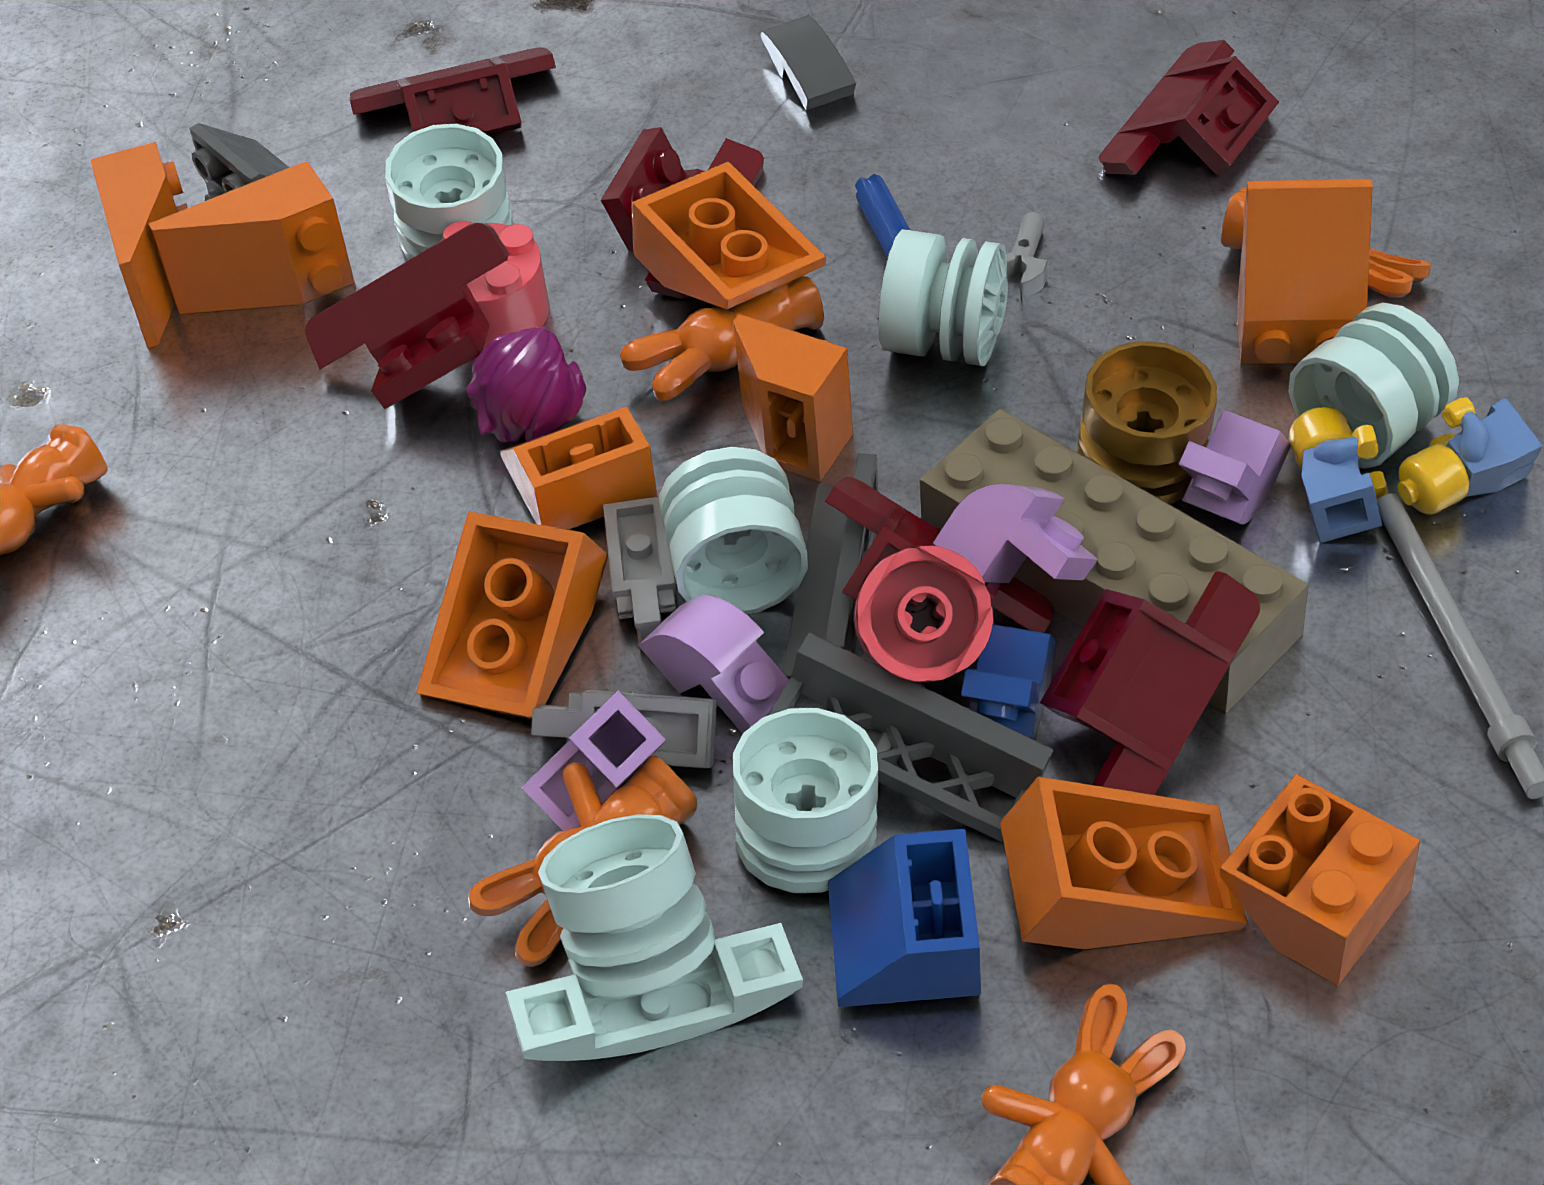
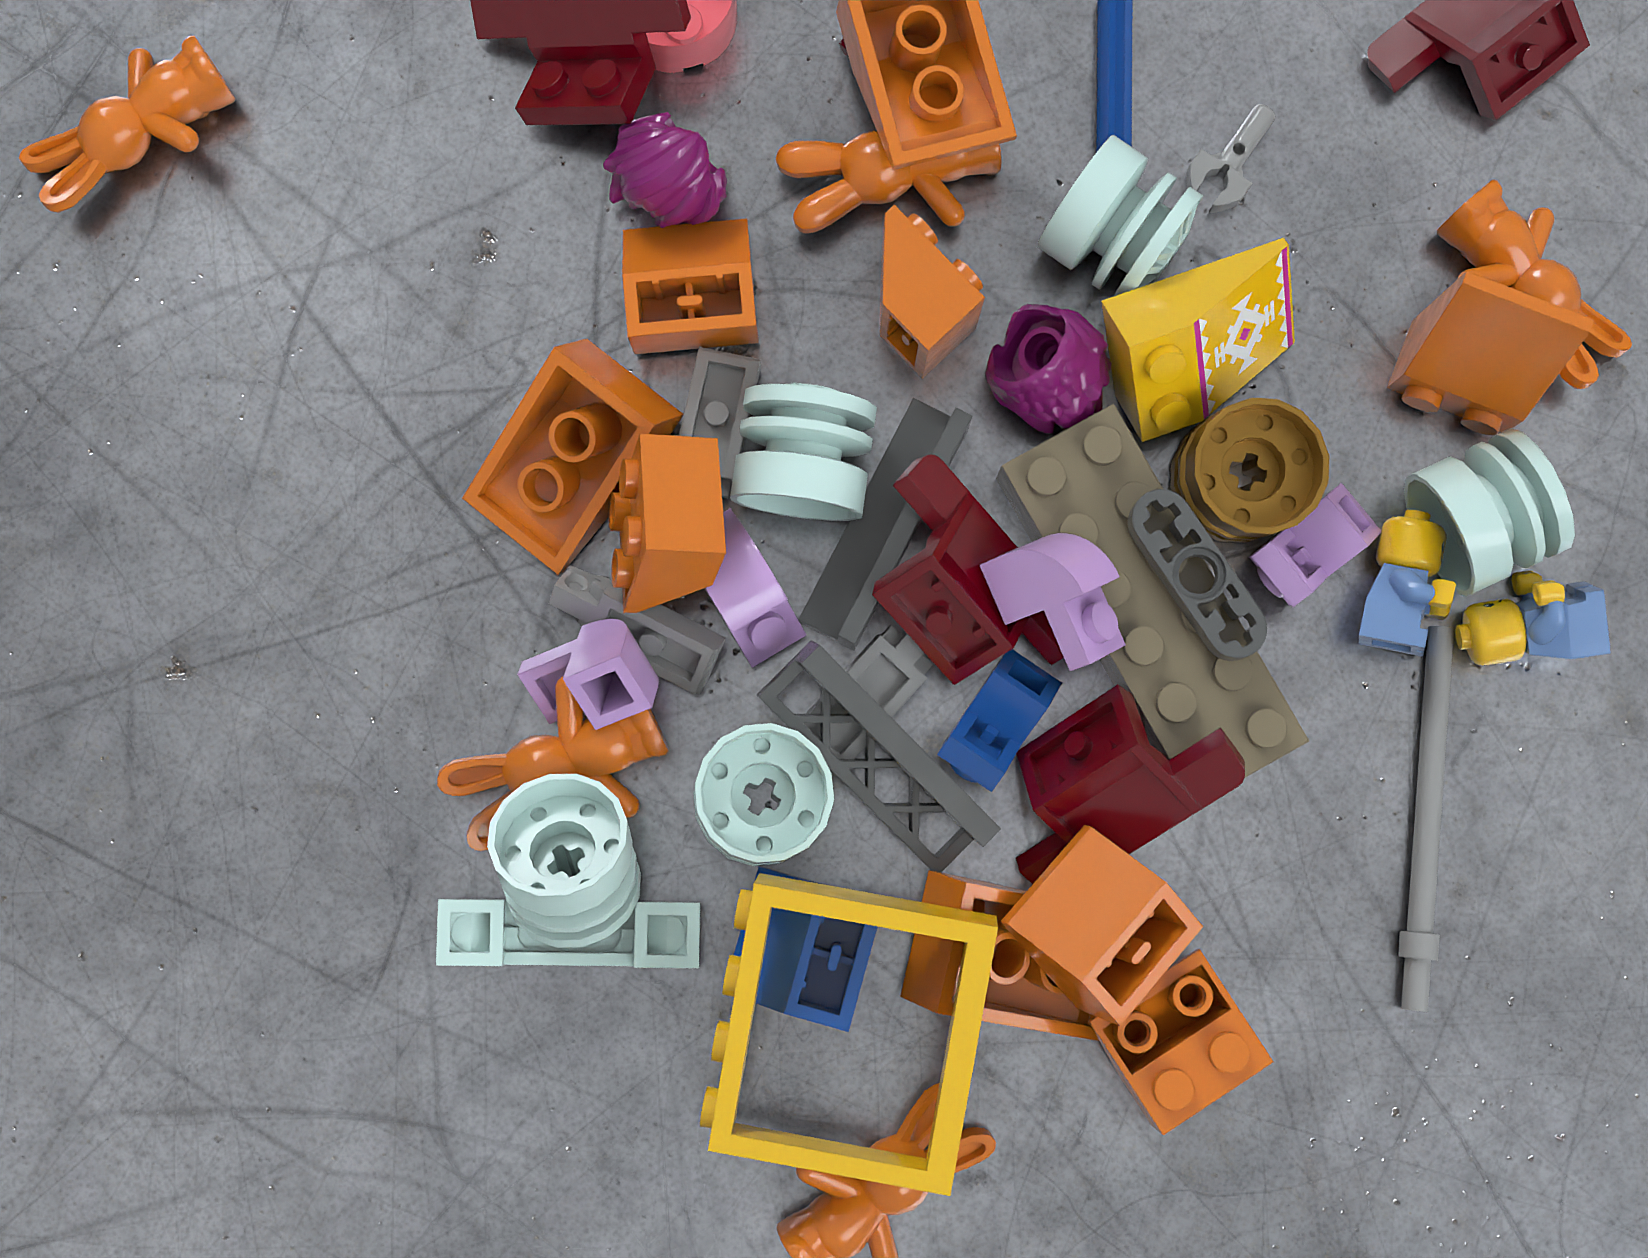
camera: 15 degrees right, 35 degrees up
coral brick [854,546,993,684] -> none
none -> orange slope [609,434,726,613]
none -> yellow window [700,873,998,1196]
none -> magenta hair [985,304,1112,434]
none -> orange slope [1000,825,1203,1026]
none -> yellow slope [1101,238,1295,442]
none -> dark grey beam [1128,489,1267,661]

